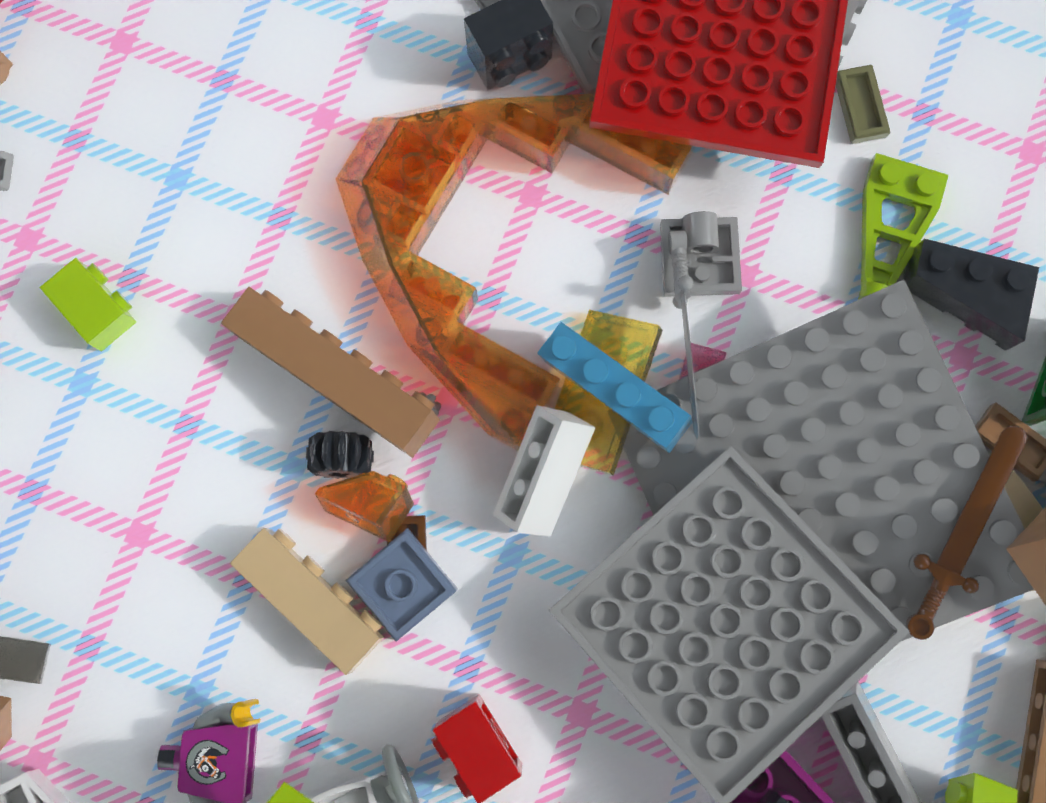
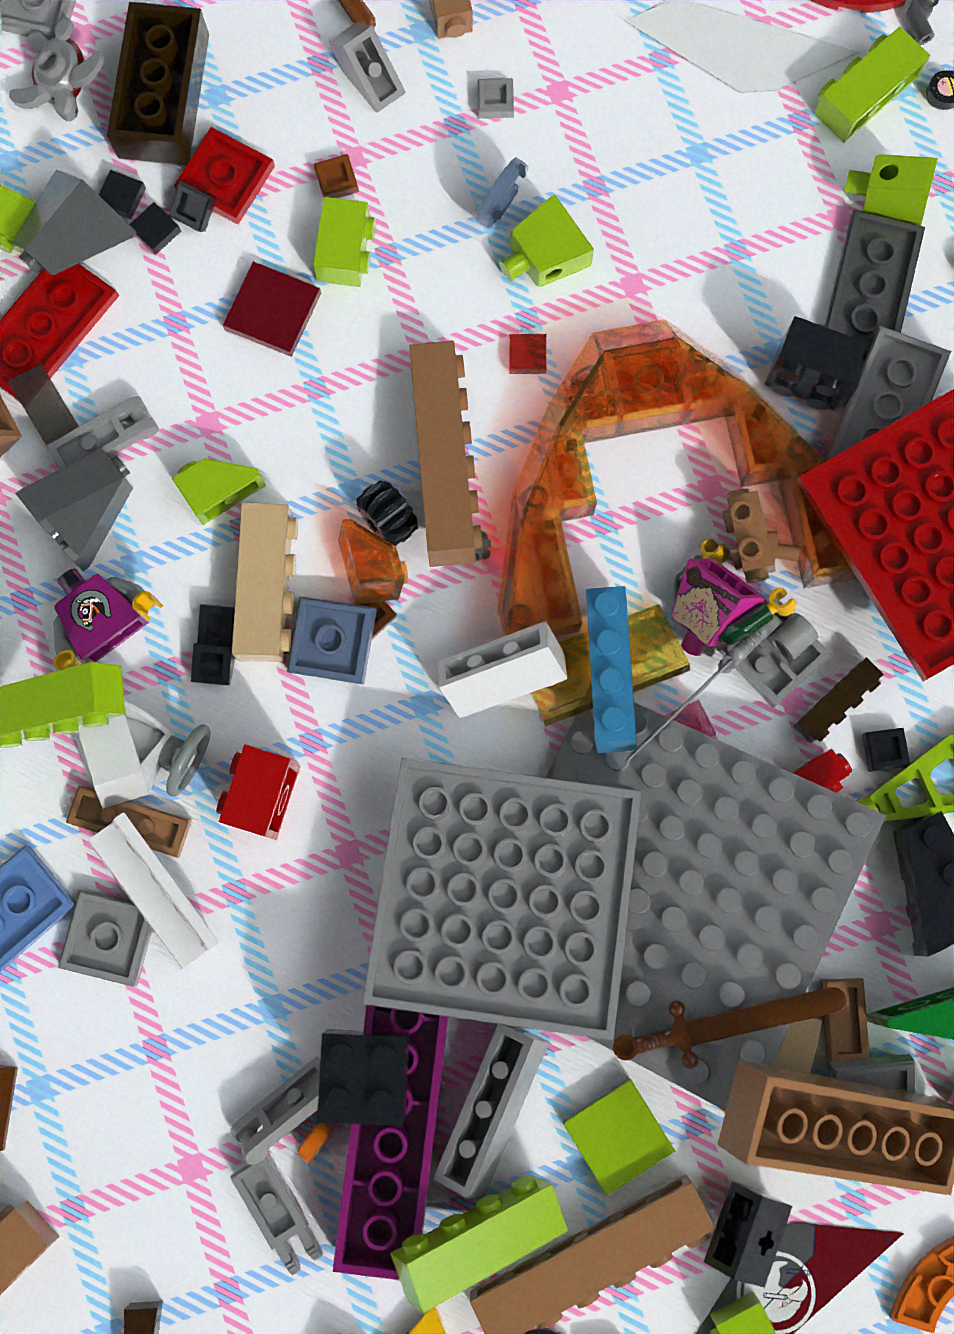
camera: 50 degrees right, 0 degrees up
none -> dark grey slope [15,449,133,571]
none -> light grey plate [46,396,159,469]
none -> lime slope [171,458,266,525]
none -> black slope [190,604,235,686]
none -> dark red tile [223,261,321,357]
none -> dark orange tile [313,154,359,198]
none -> sand blue tile [476,157,529,229]
none -> light grey tile [477,78,514,119]
none -> lime torso [500,194,594,287]
none -> clear red tile [509,334,547,374]
none -> lime tile [563,1078,675,1196]
none -> torso [671,538,797,656]
none -> medium nougat brick [722,488,802,583]
none -> red brick [792,748,852,793]
none -> dark brown piece [793,657,884,743]
none -> black tile [862,728,910,772]

